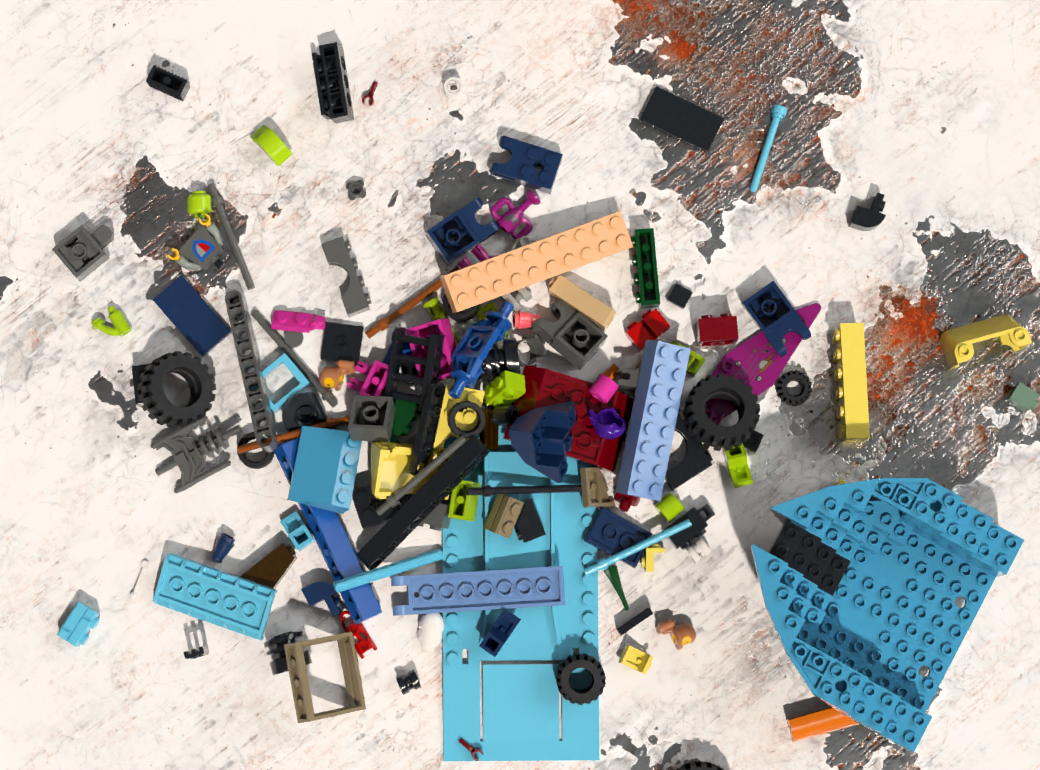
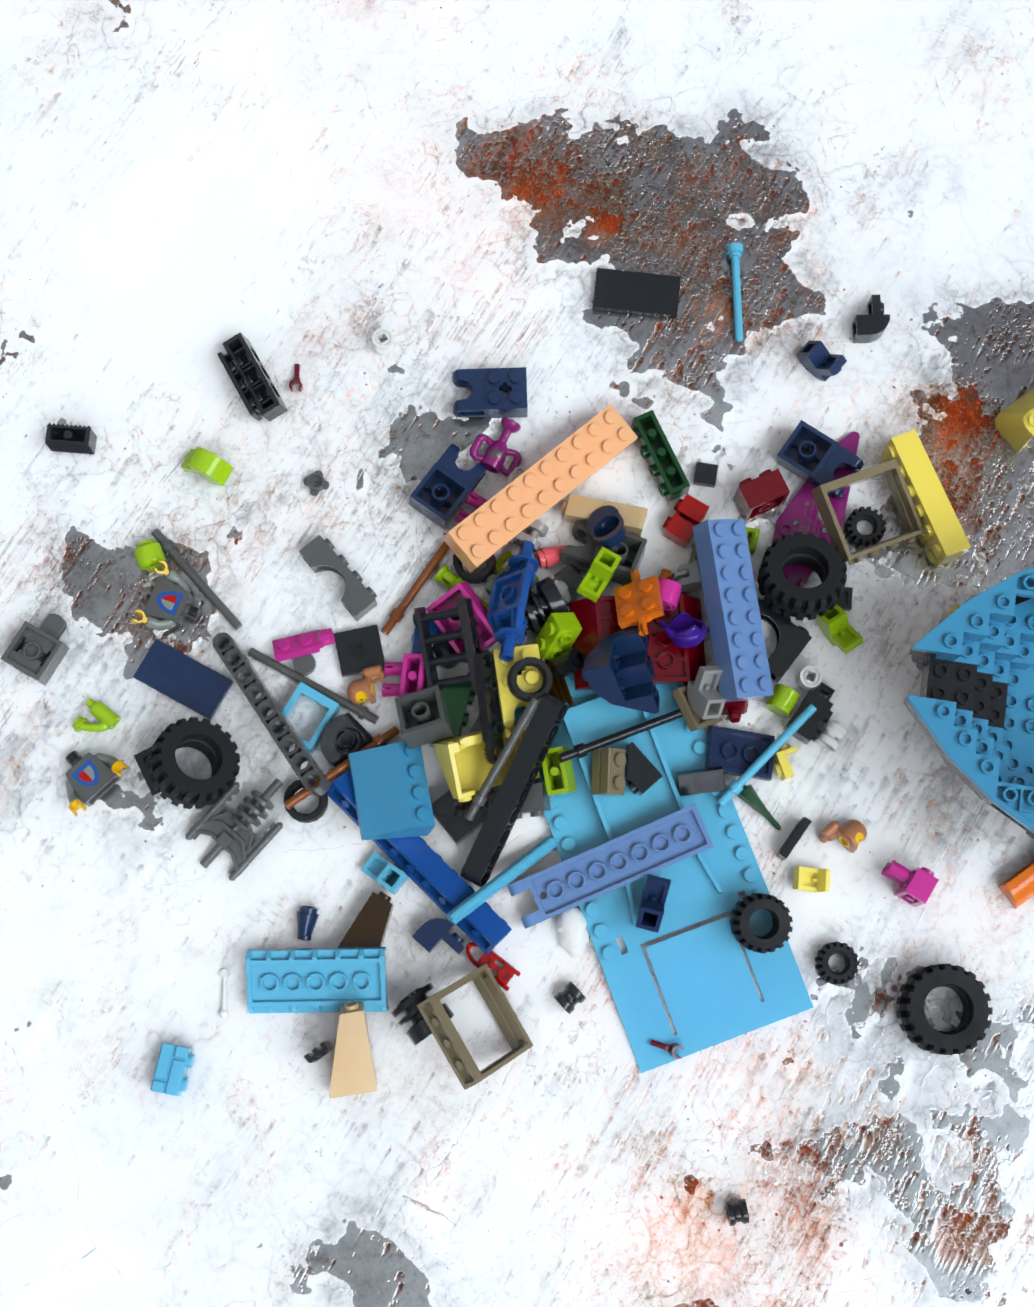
camera: 20 degrees left, 5 degrees down
none -> torso [65,750,130,817]
none -> tan slope [329,1001,377,1099]
none -> lime brick [576,546,622,603]
none -> dark blue piece [586,505,626,548]
none -> orange plate [614,570,664,636]
none -> black tile [677,766,725,796]
none -> light grey brick [687,665,726,720]
none -> dark blue brick [796,340,847,381]
none -> white wheel [796,666,822,692]
none -> dark tan window [811,458,925,566]
none -> black tyre [815,942,859,984]
none -> dark pink brick [881,860,939,907]

